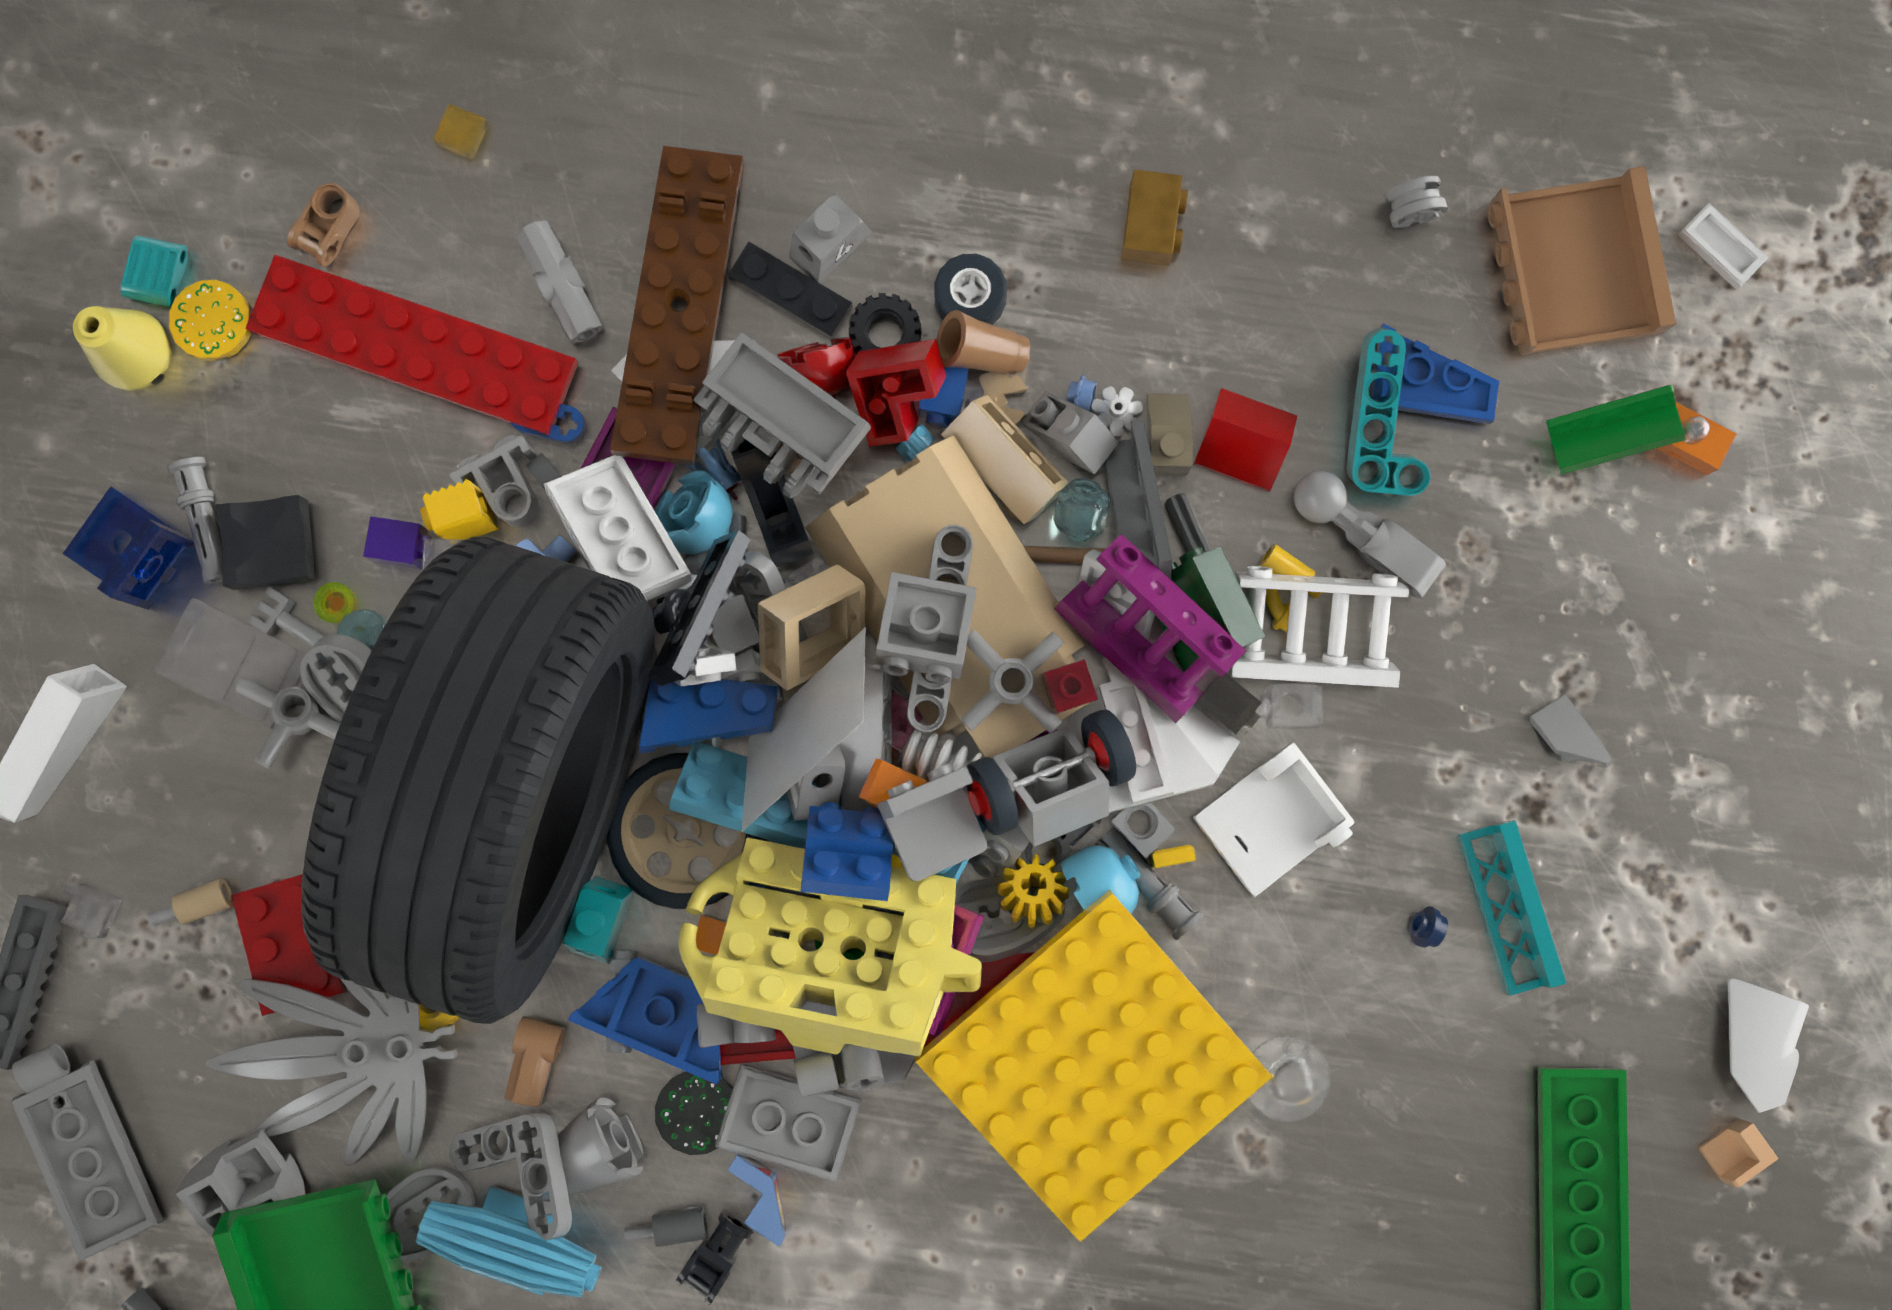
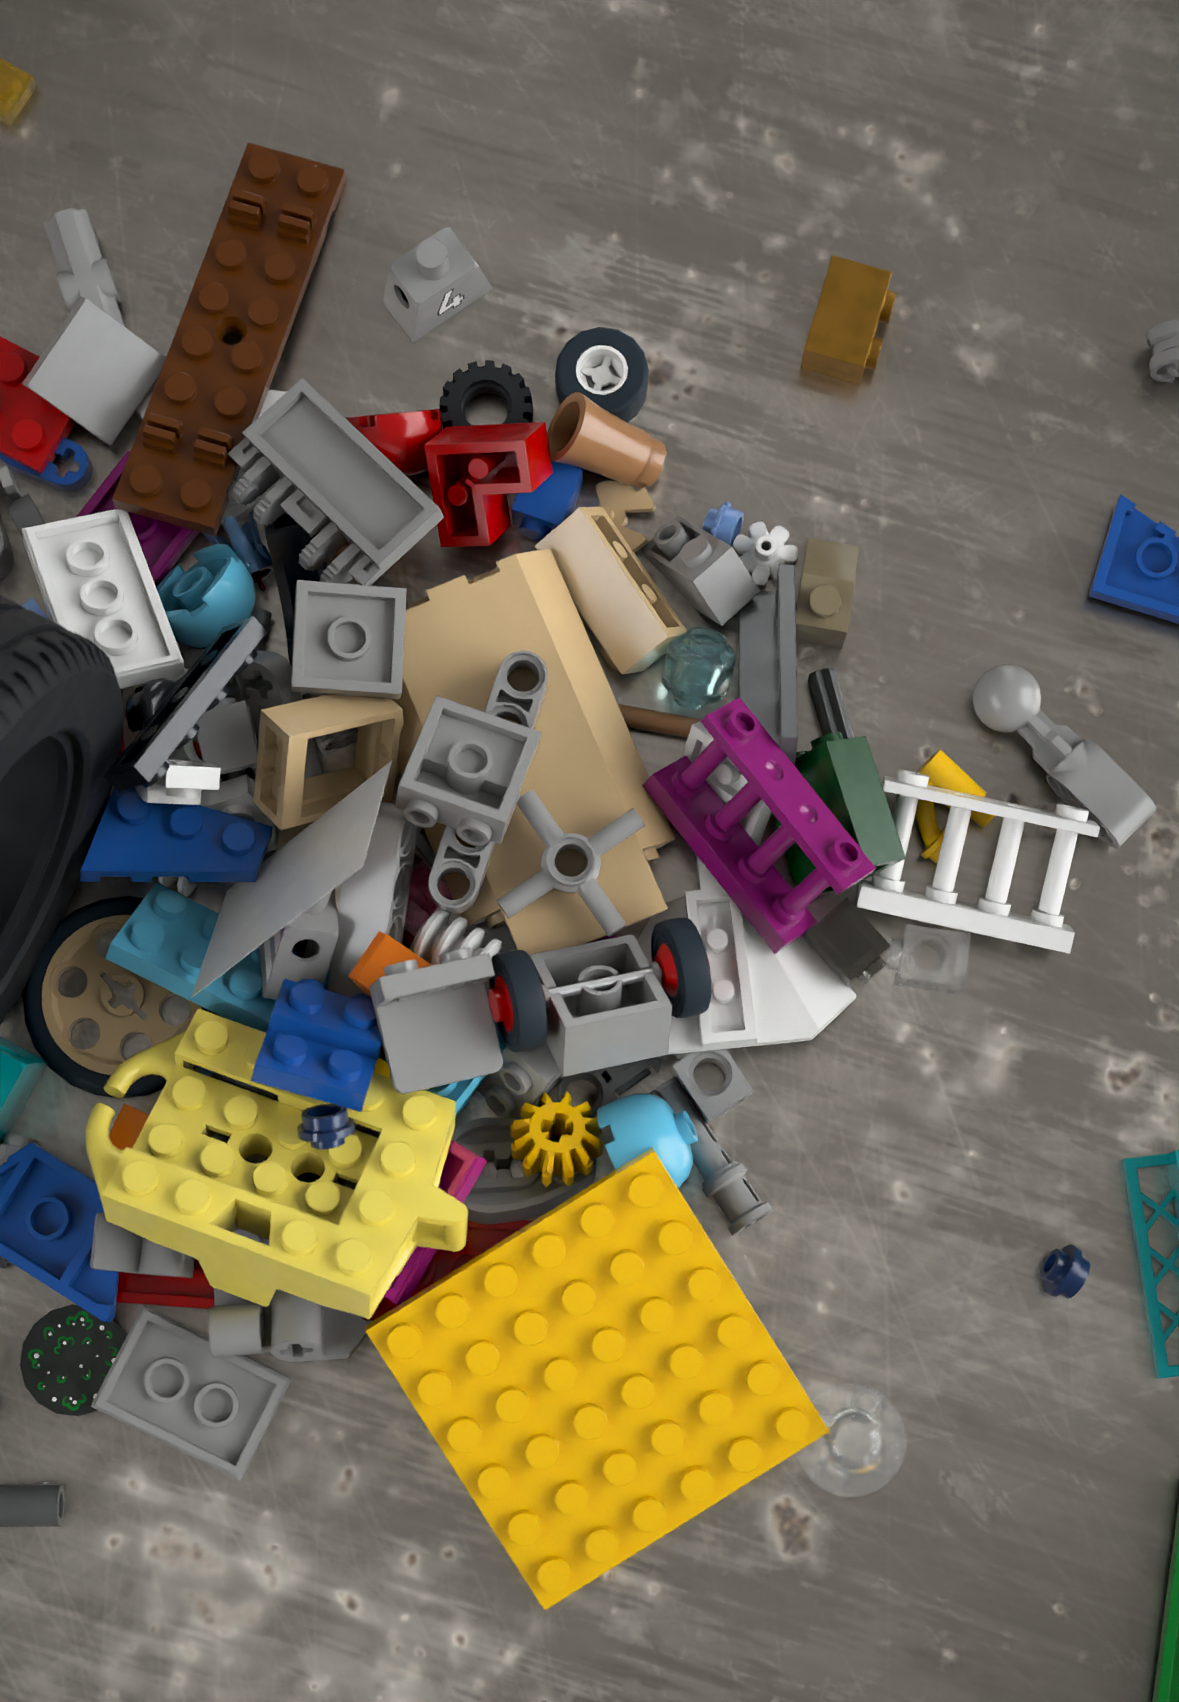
camera: 10 degrees right, 5 degrees down
black connector [674,1212,753,1306] -> none
black plate [728,241,853,339] -> none
medium blue slope [728,1154,787,1247] -> none
medium azure axle [896,424,935,462] -> none
dark red brick [1040,659,1098,714] -> none
yellow tile [1149,844,1196,868] -> none
red slope [1193,388,1298,492] -> none
white door [1193,742,1355,898] -> none
teal beam [1346,328,1431,496] -> none
none -> light grey tile [22,297,166,446]
none -> light grey plate [290,580,407,699]
none -> dark blue plate [297,1104,355,1149]

